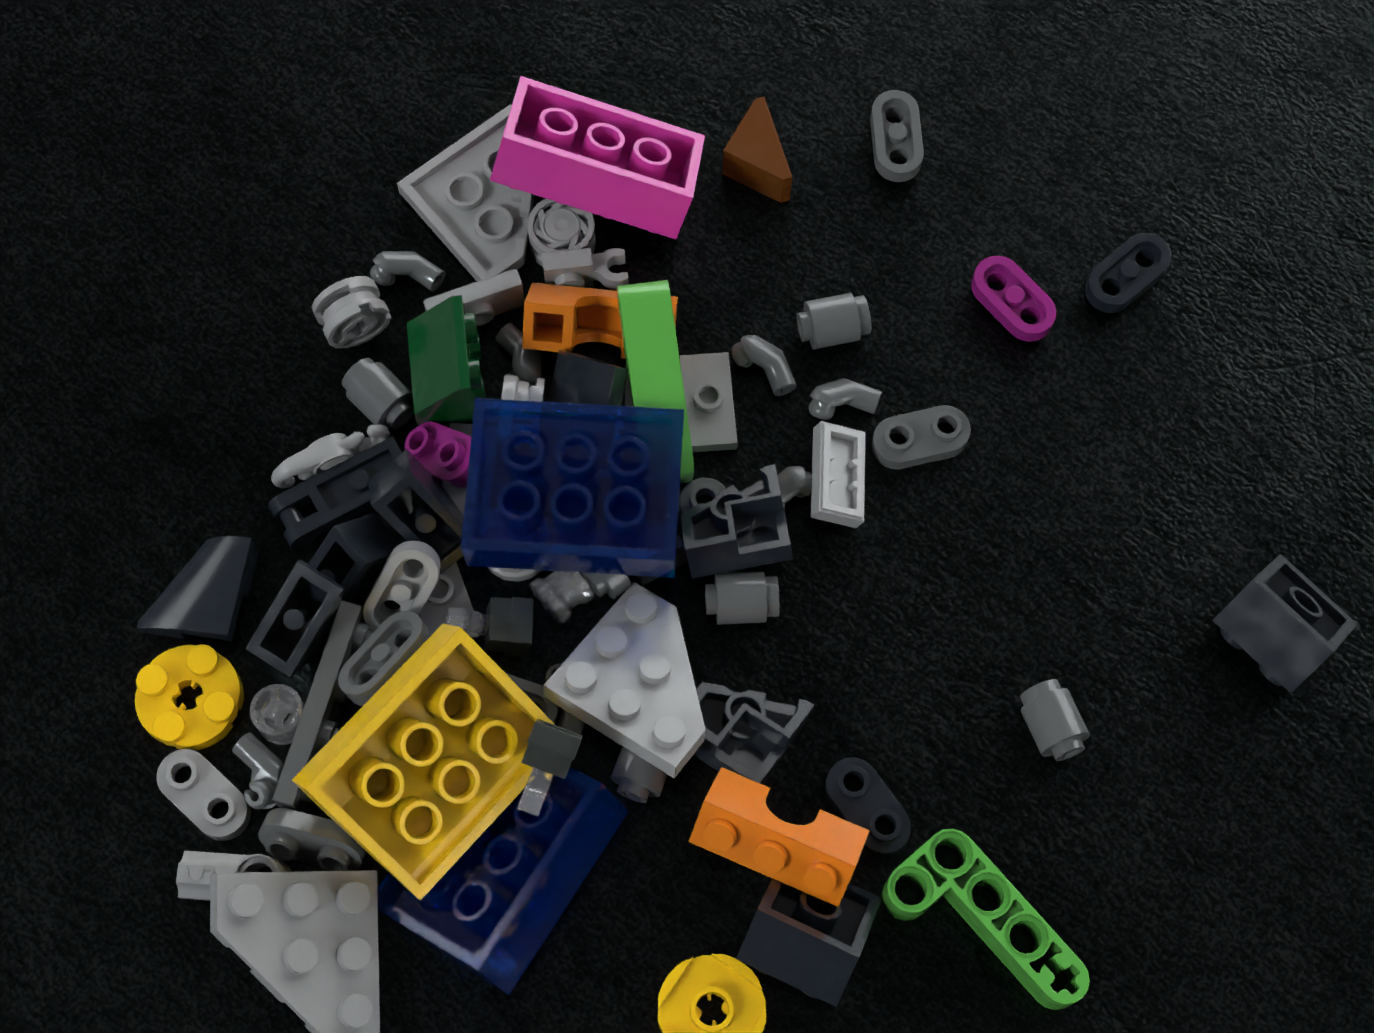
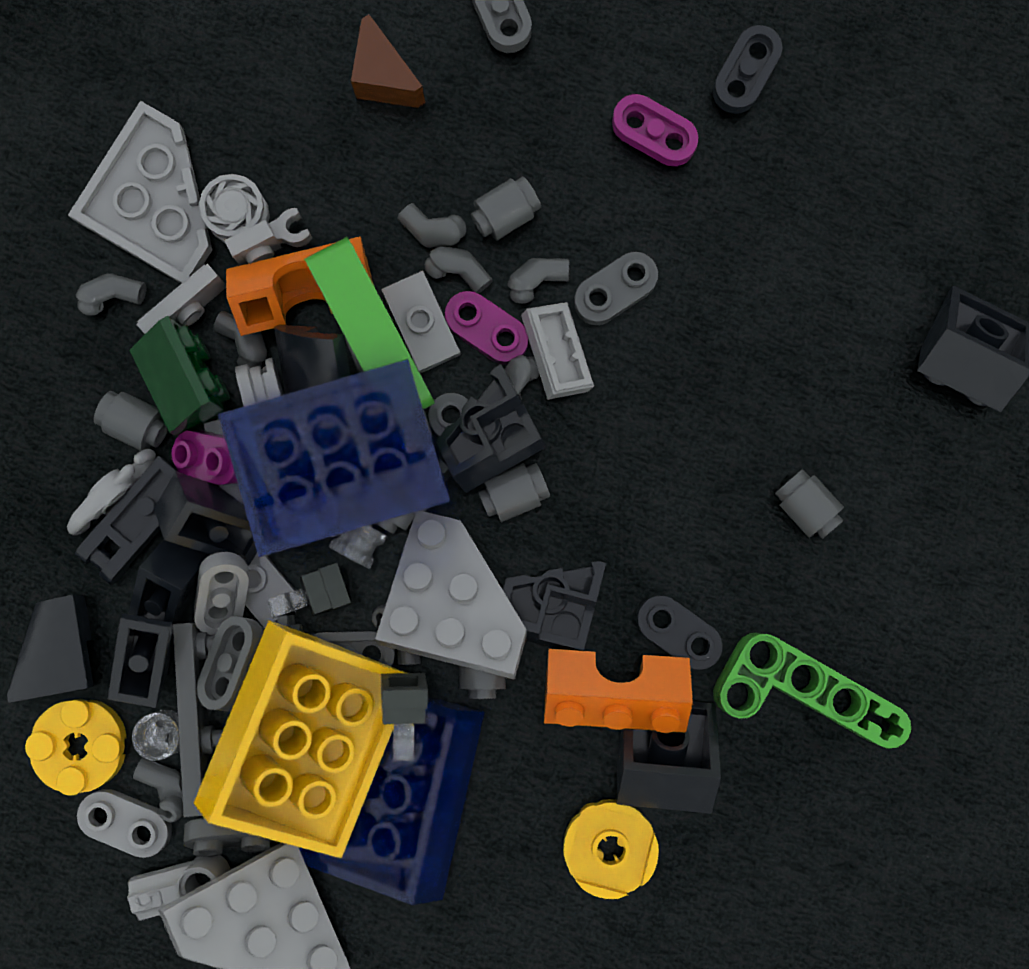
camera: 20 degrees left, 15 degrees up
light grey wheel [312,276,391,348] -> none
dark pink brick [490,76,705,239] -> none
none -> dark grey arm [397,203,467,248]
none -> magenta plate [445,291,528,365]

